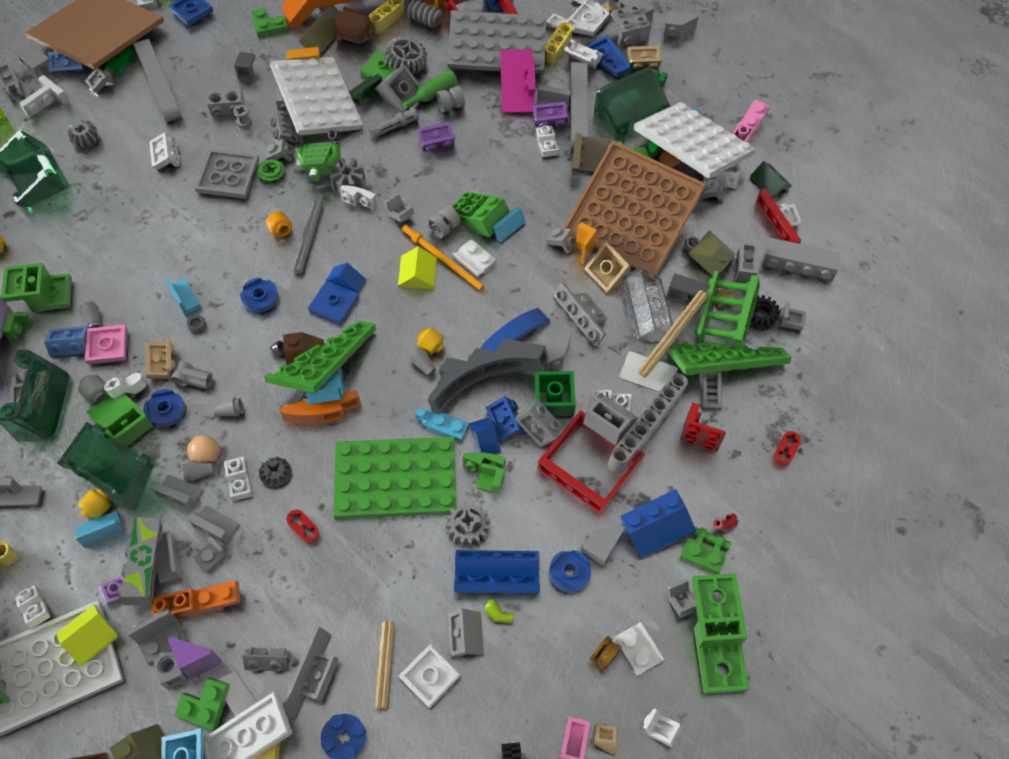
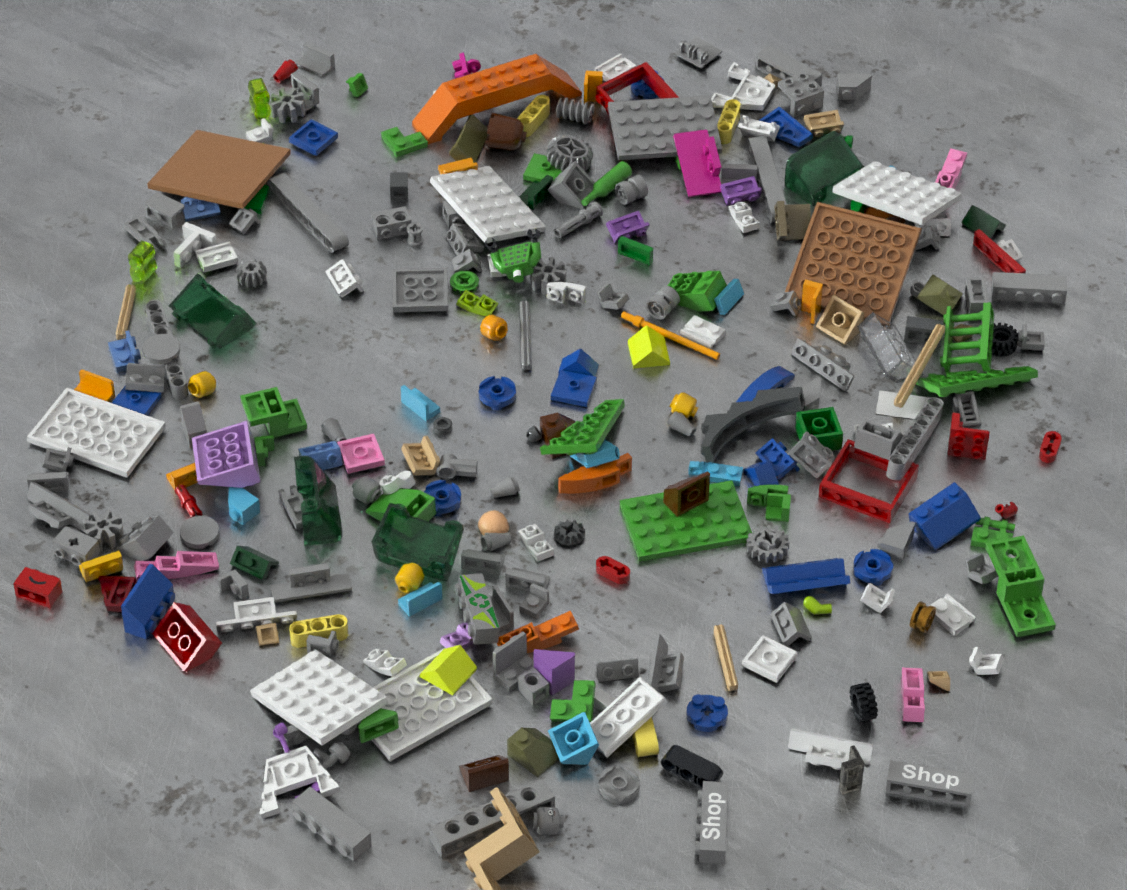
camera: 10 degrees left, 15 degrees down
none -> white plate [195,241,238,273]
none -> lime slope [456,290,499,316]
none -> green tile [618,236,653,265]
none -> reddish brown slope [663,471,710,517]
none -> white bracket [860,583,895,613]

